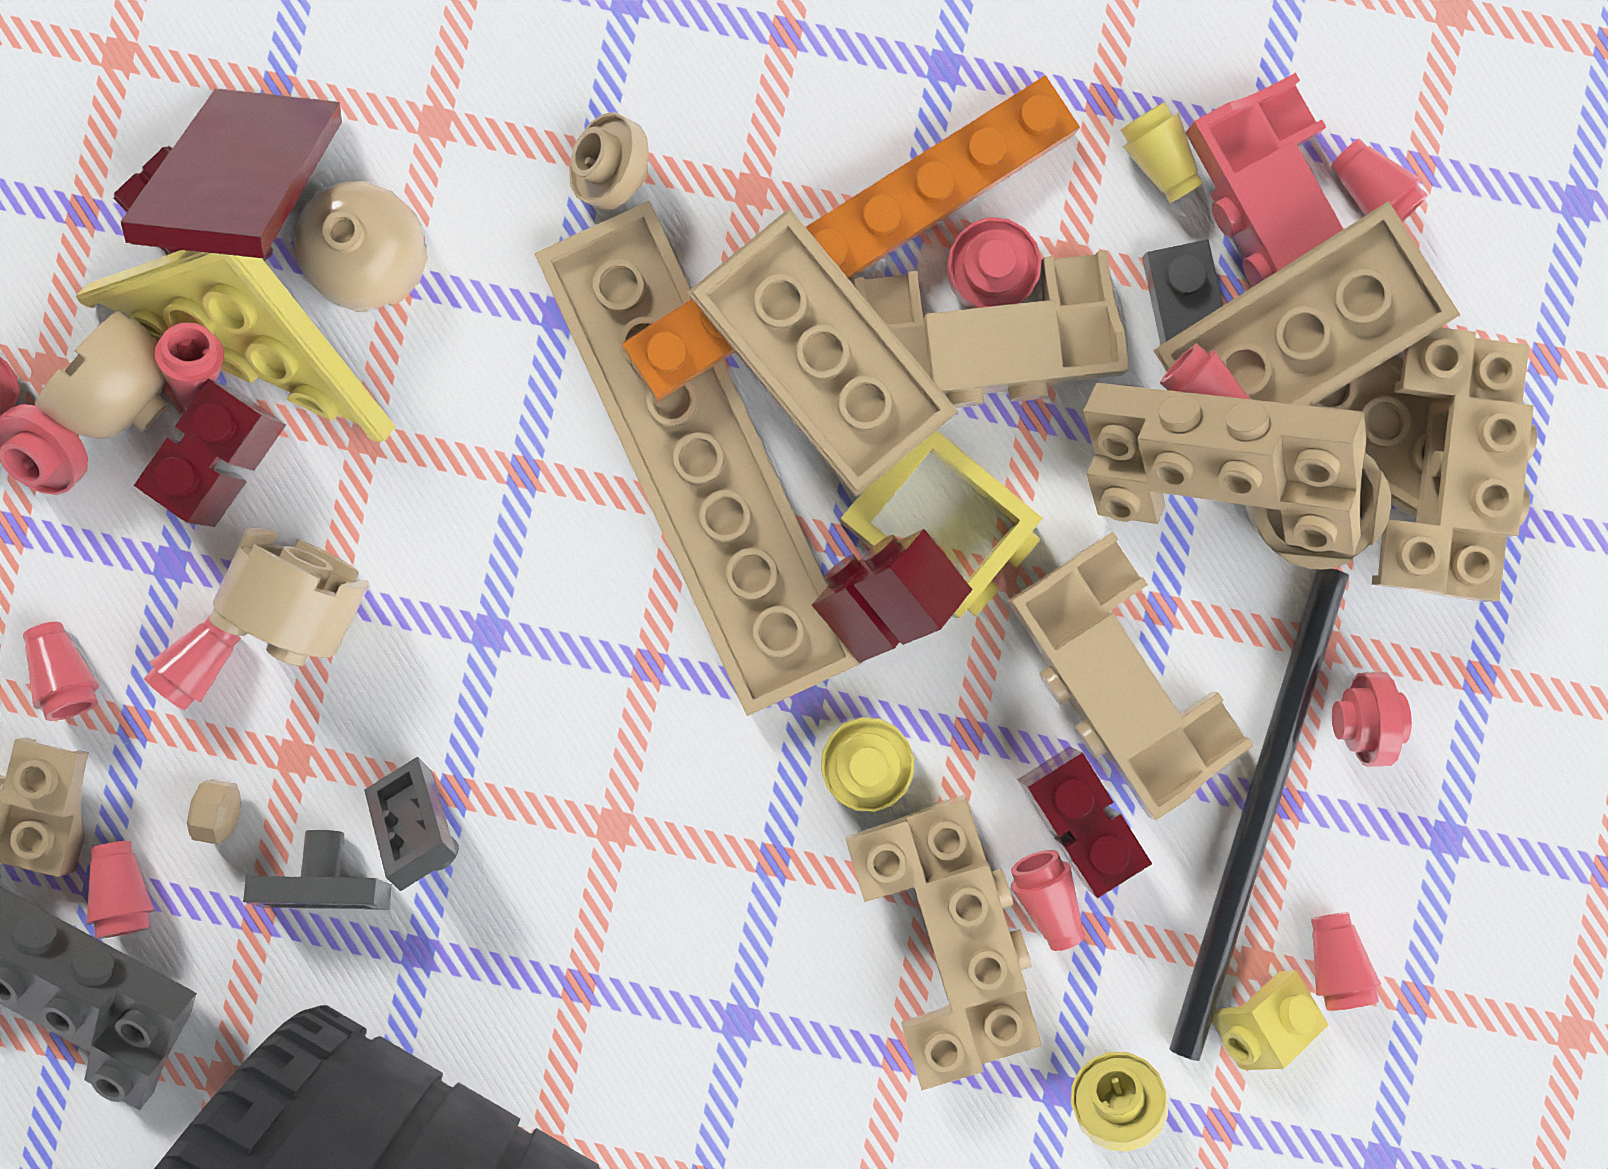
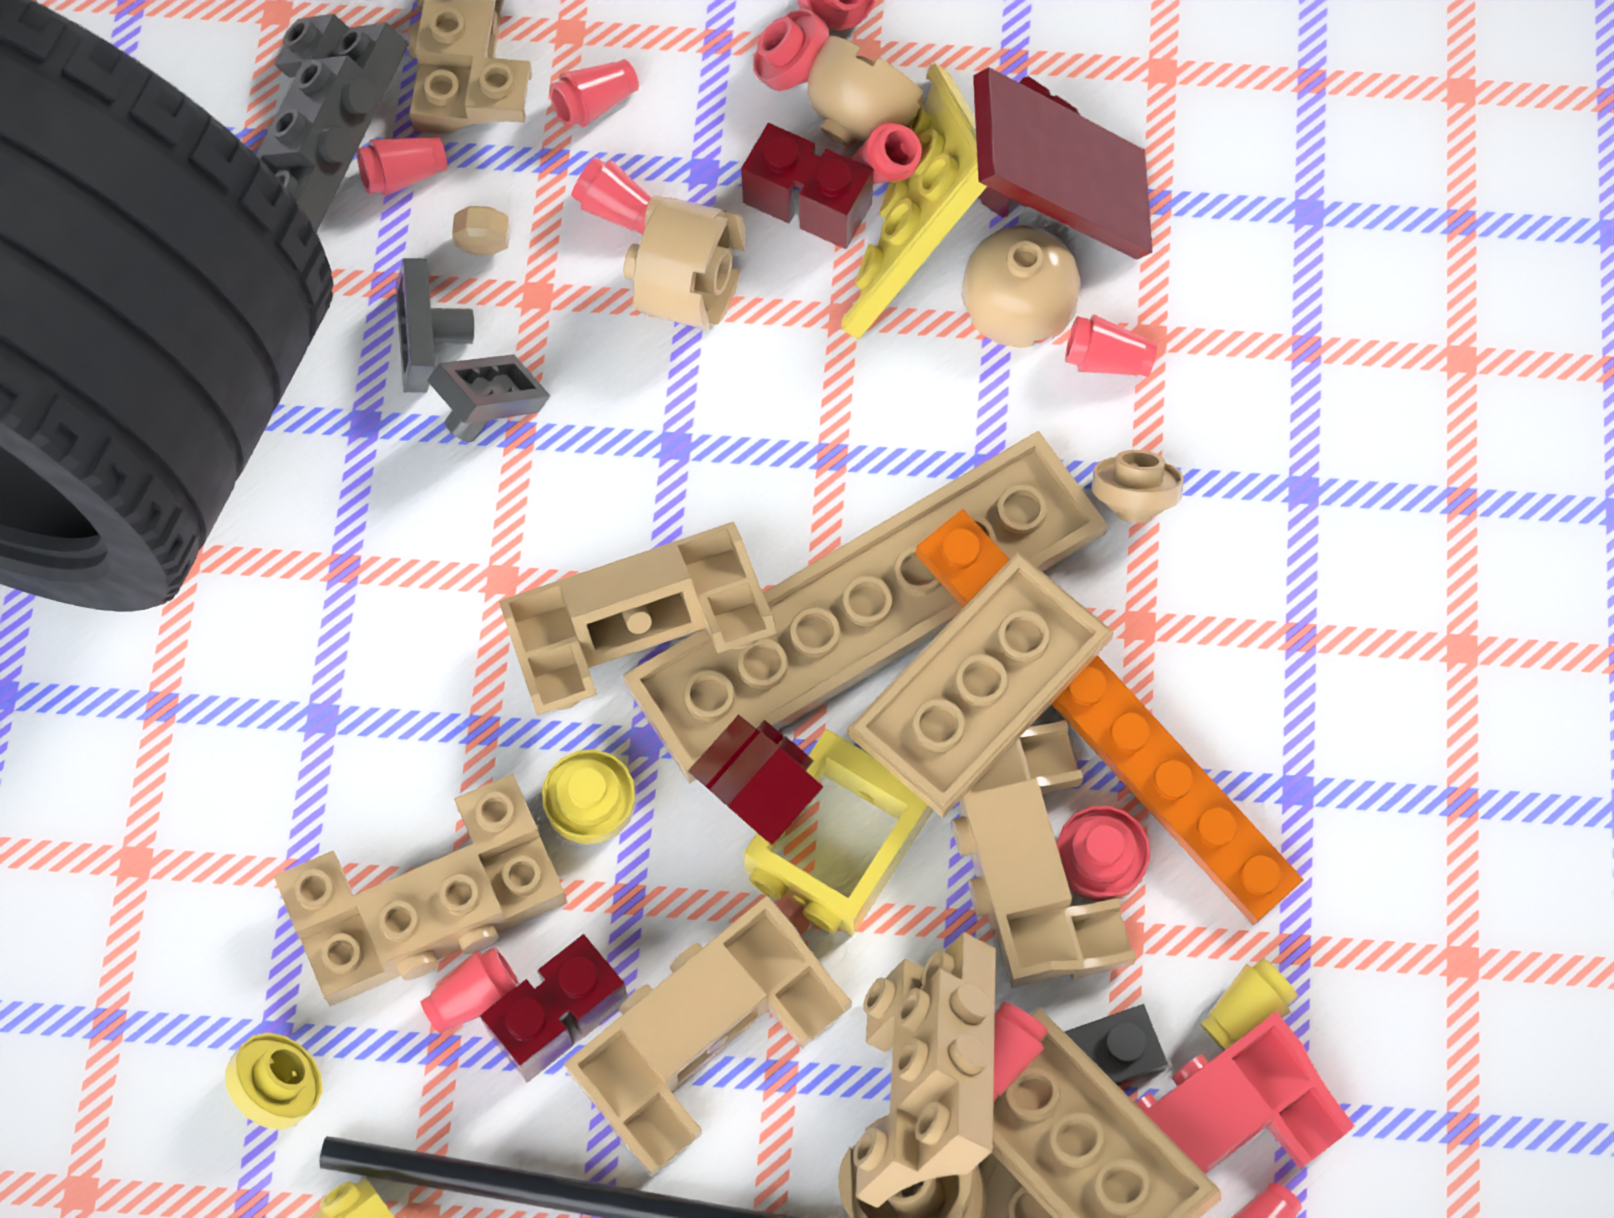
camera: 85 degrees right, 20 degrees down
none -> tan bracket [498,521,777,715]
none -> coral cone [1065,314,1157,377]

